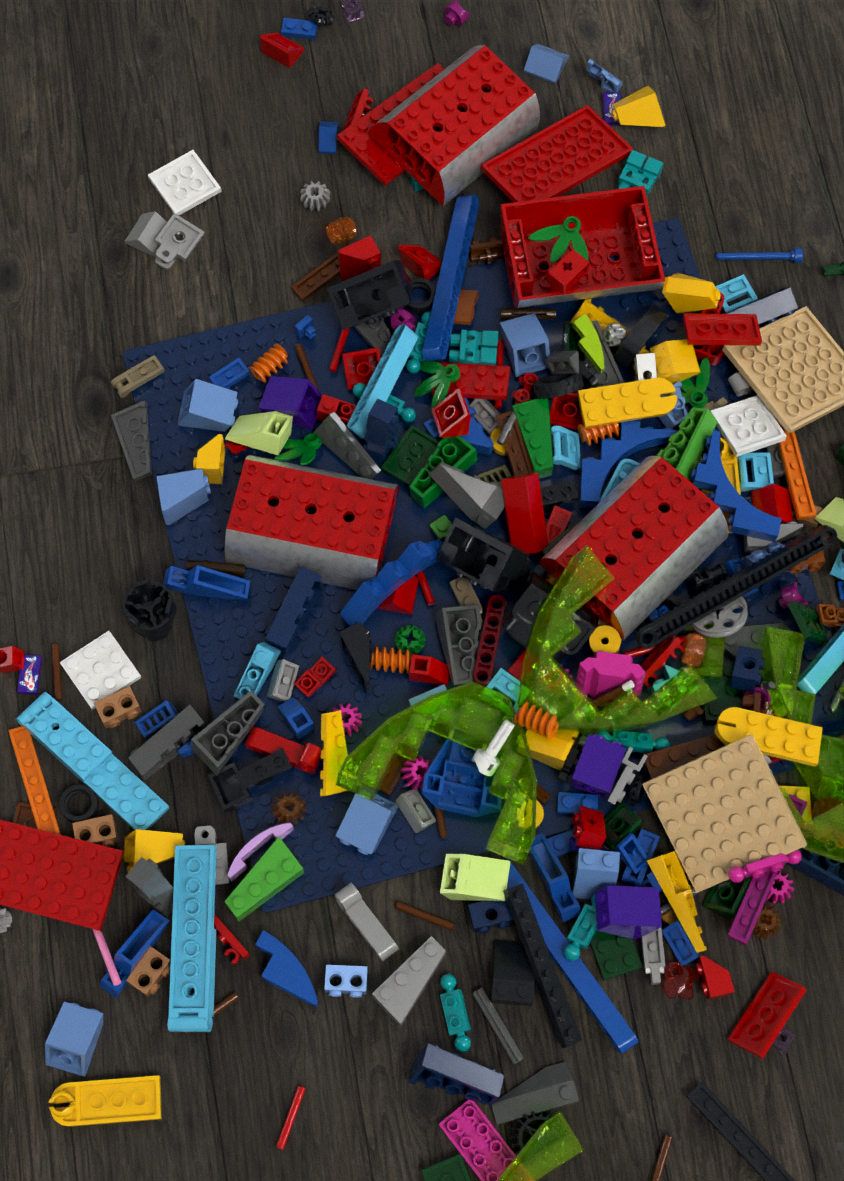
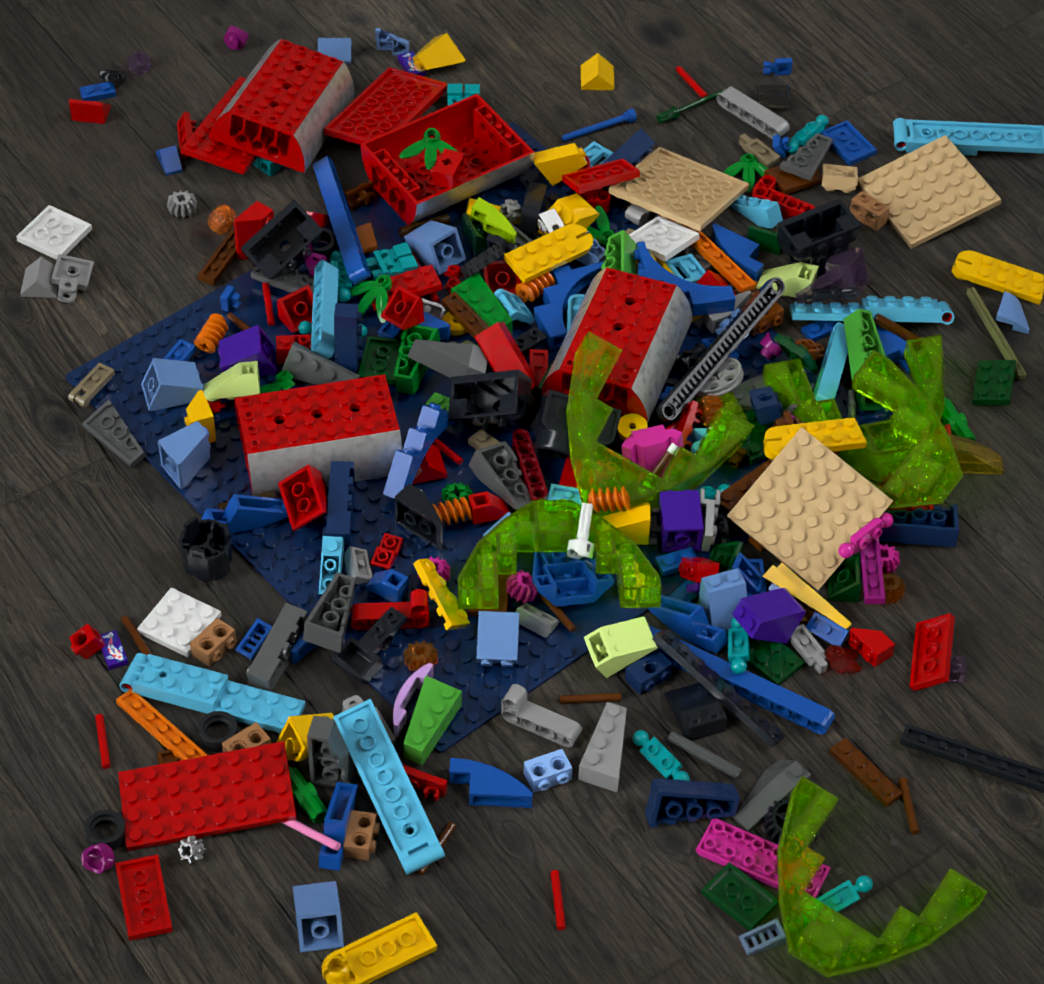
camera: 25 degrees left, 20 degrees down
flat silver piece [497,412,517,445] -> none
dark grey slope [545,350,579,374] -> none
none -> red slope [278,464,326,531]
none -> green piece [289,767,328,824]
none -> yellow slope [581,53,614,90]
none -> blue slope [711,223,764,281]
none -> reddish brown plate [830,738,903,808]

